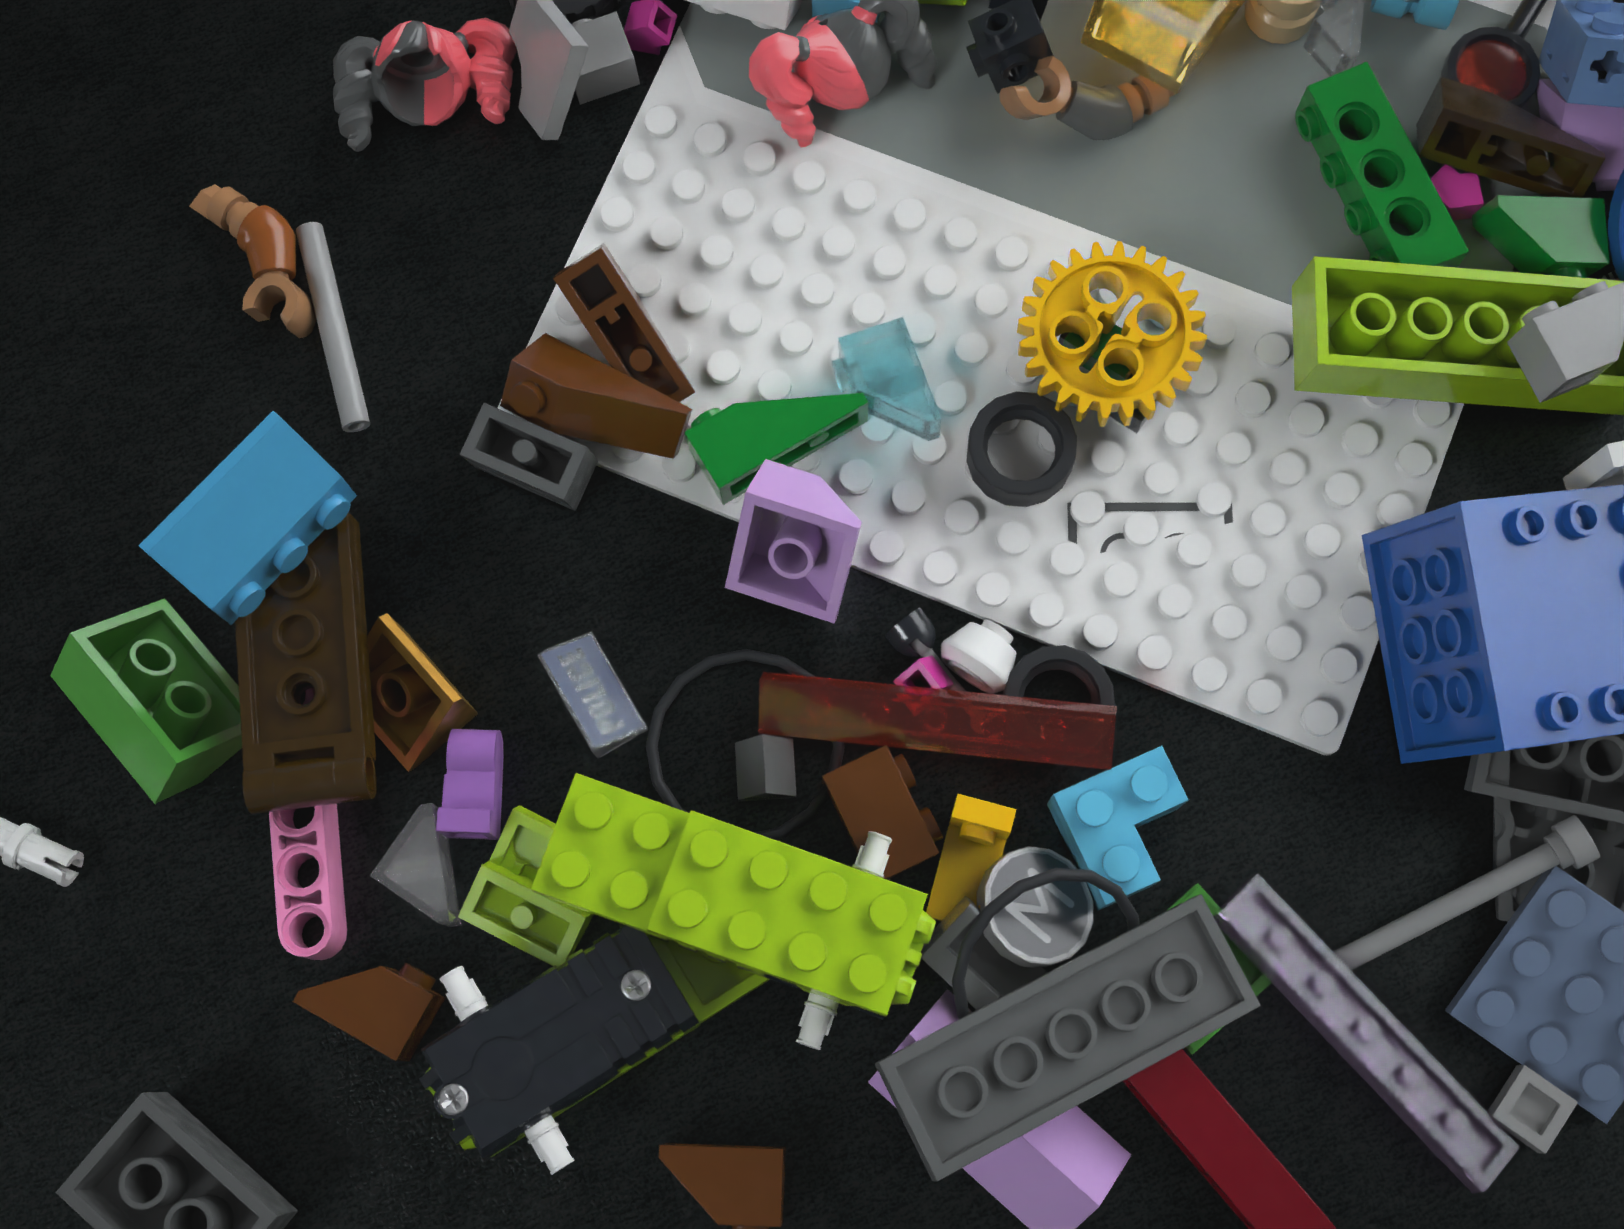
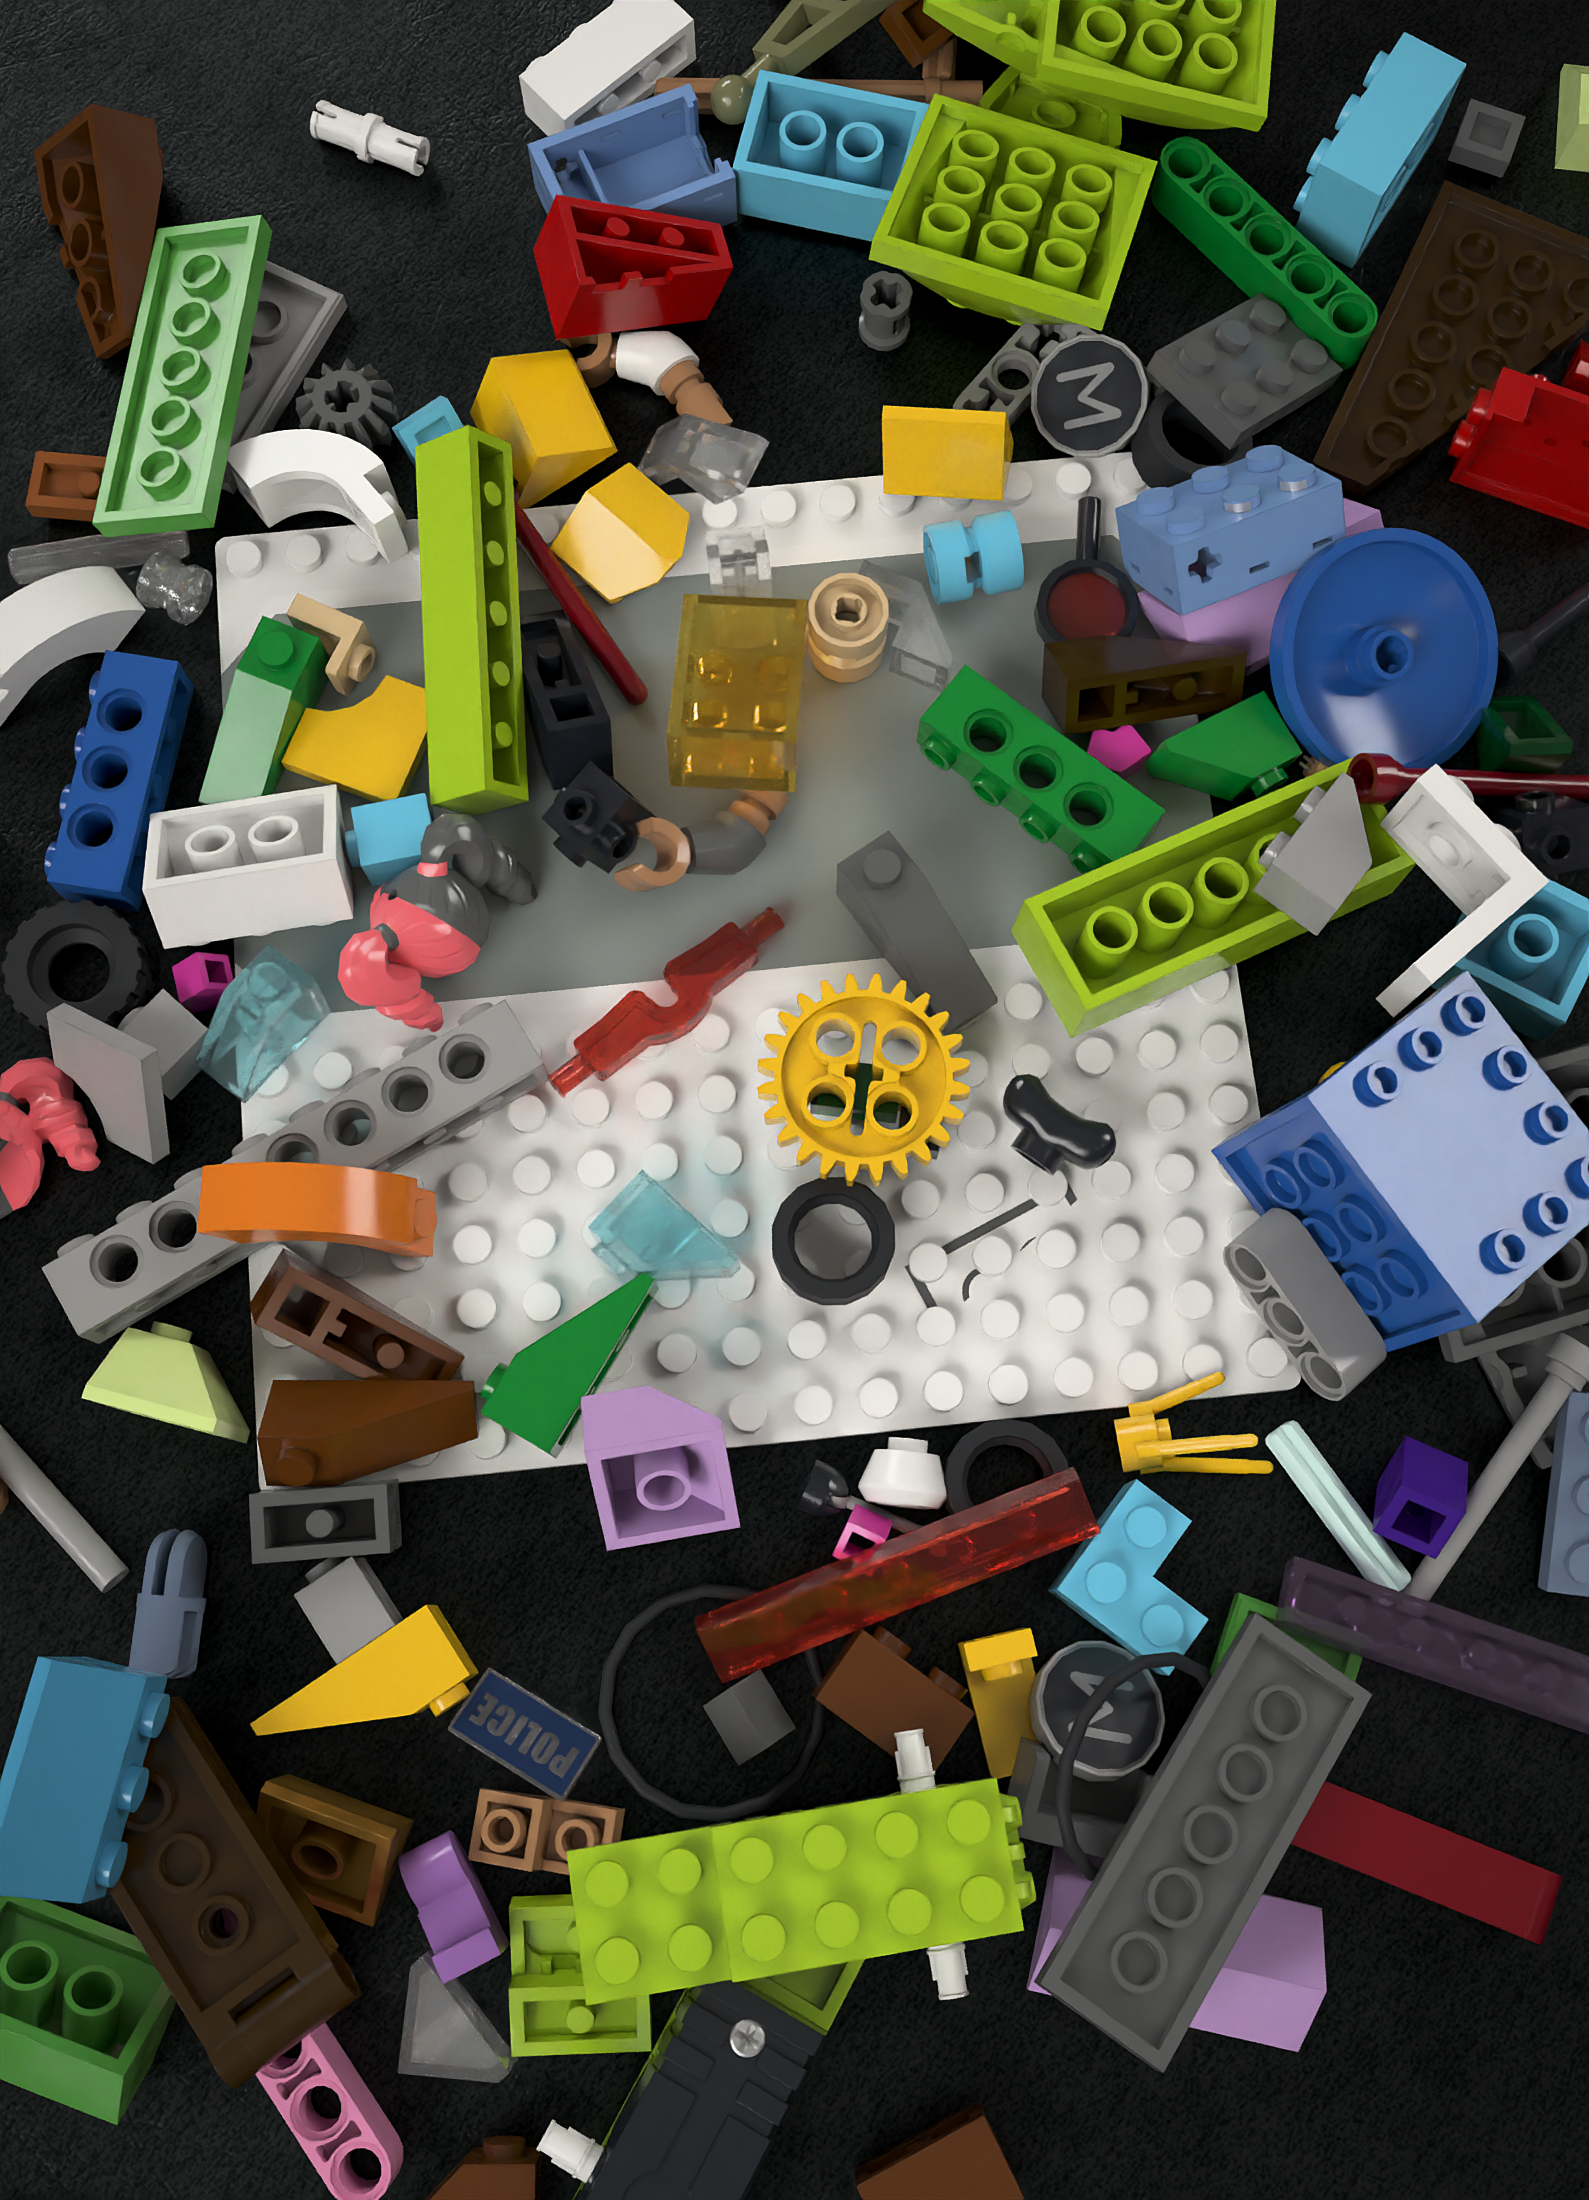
camera: 35 degrees left, 0 degrees up
none -> light grey brick [42,999,551,1344]
none -> yellowish green slope [81,1321,250,1443]
none -> sand blue arm [129,1528,208,1679]
none -> clear light blue slope [195,944,331,1103]
none -> orange arch [197,1162,437,1258]
none -> yellow slope [250,1605,479,1736]
none -> light grey brick [294,1556,403,1665]
none -> medium nougat slope [468,1788,625,1875]
none -> clear red piece [546,907,785,1098]
none -> dark grey slope [836,831,998,1036]
none -> black piece [1003,1074,1117,1175]
none -> yellow plant [1114,1372,1273,1475]
none -> light grey beam [1223,1208,1387,1401]
none -> light aqua axle [1265,1420,1411,1598]
none -> dark purple brick [1372,1436,1468,1559]

